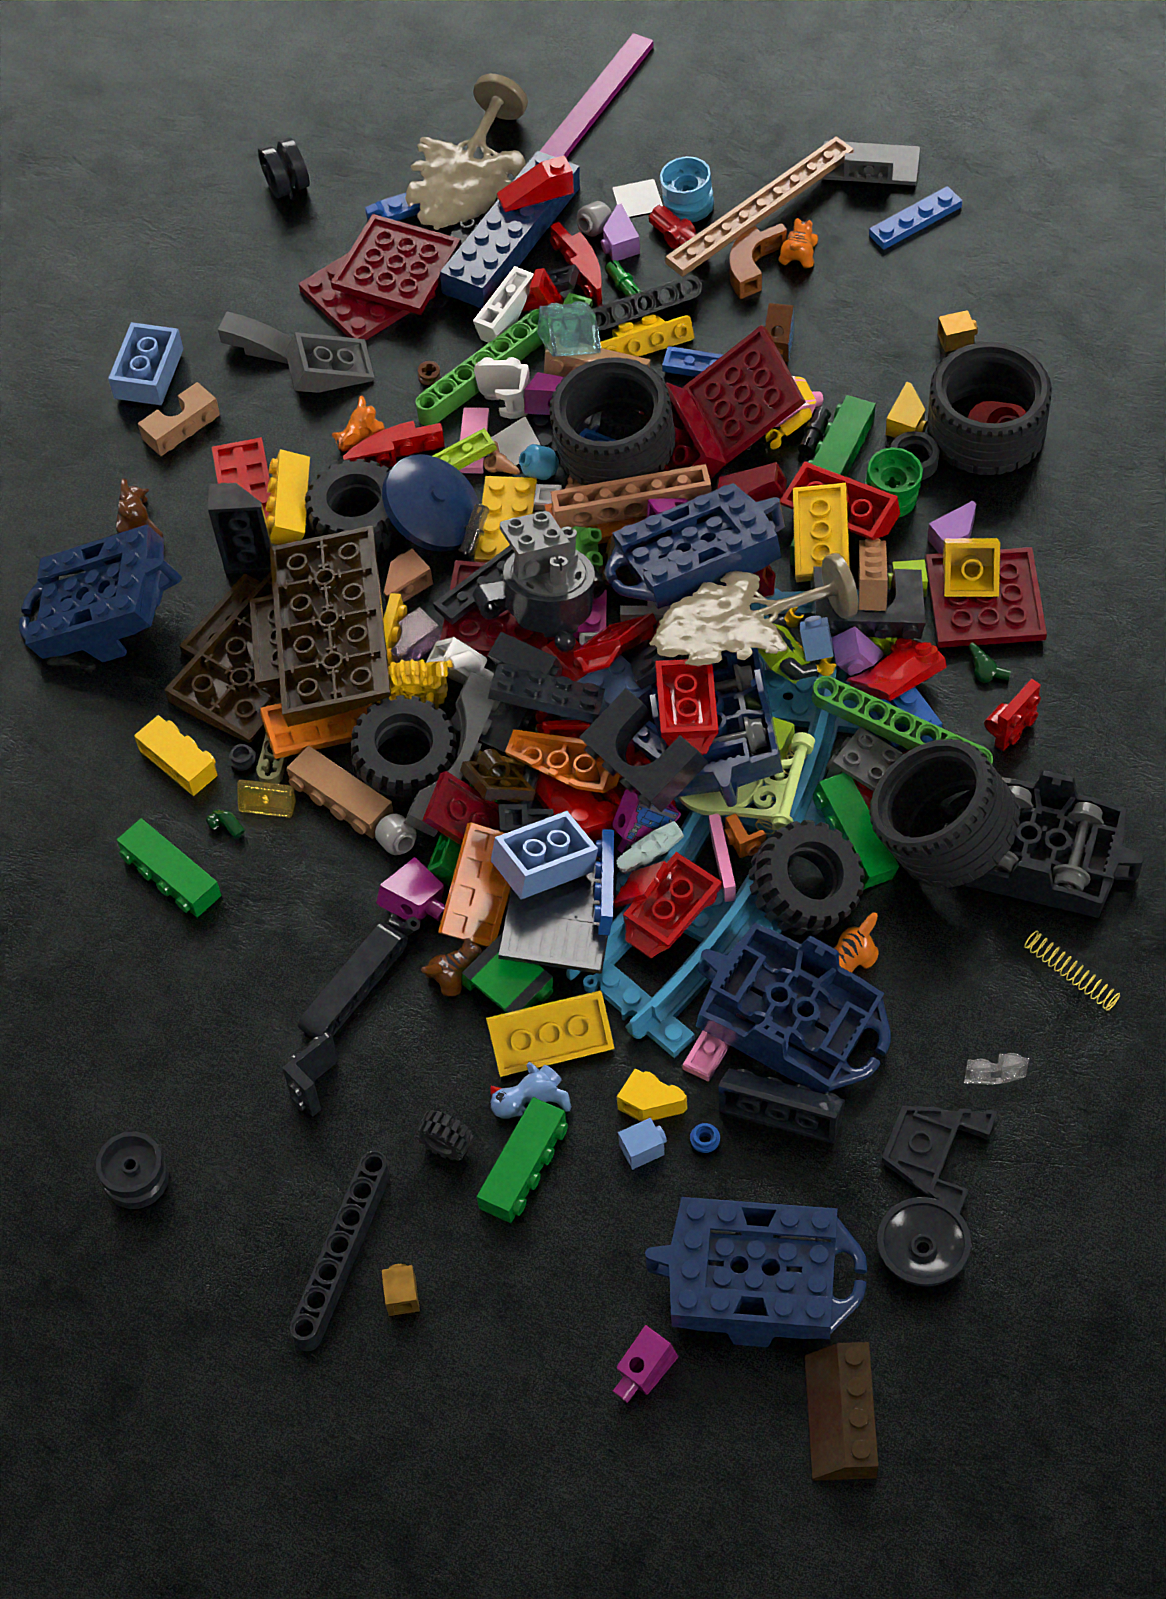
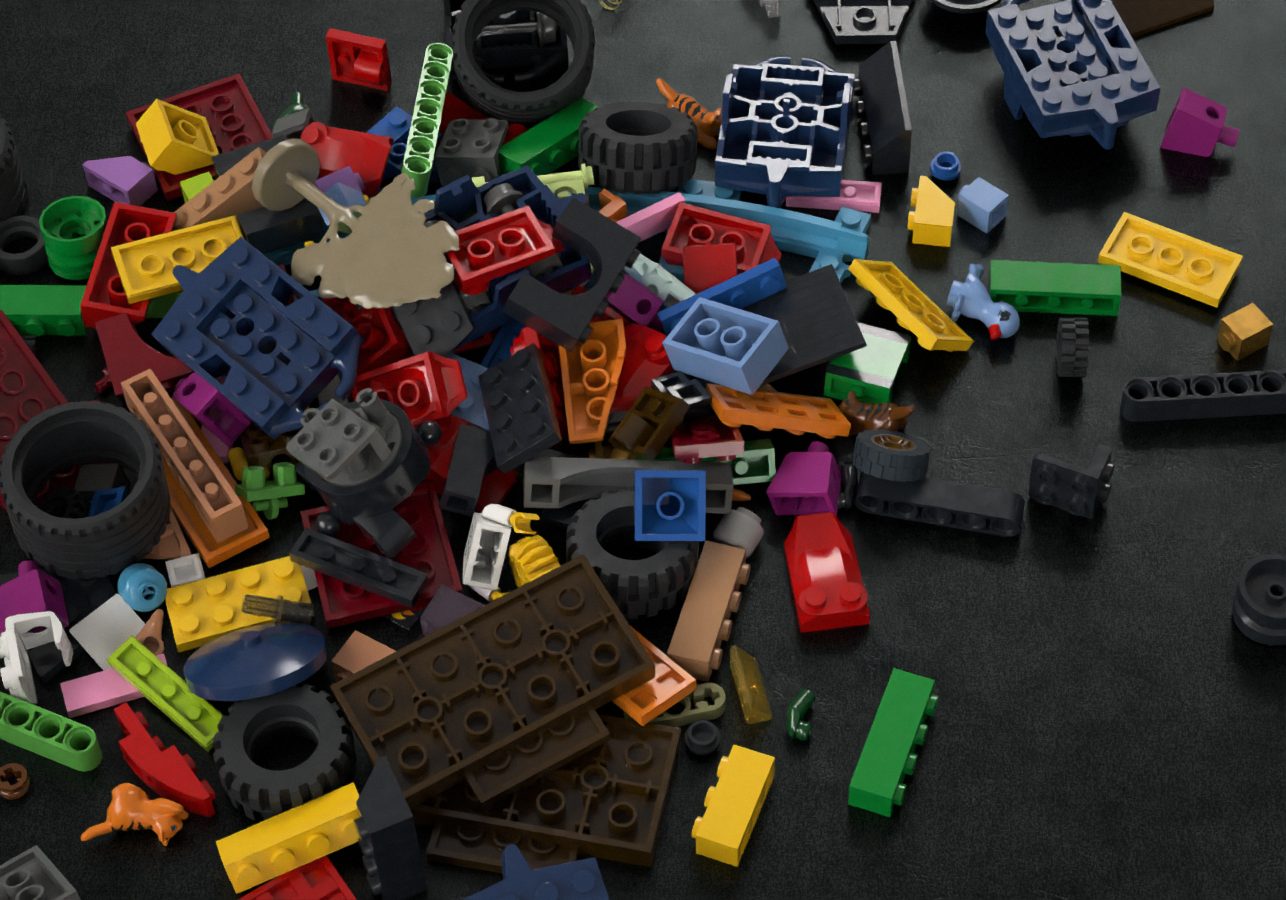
camera: 115 degrees left, 5 degrees down
none -> dark grey panel [272,108,317,140]
none -> blue slope [634,470,706,541]
none -> red slope [784,512,870,633]
none -> black wheel [852,429,931,482]
none -> yellow plate [1098,212,1243,308]

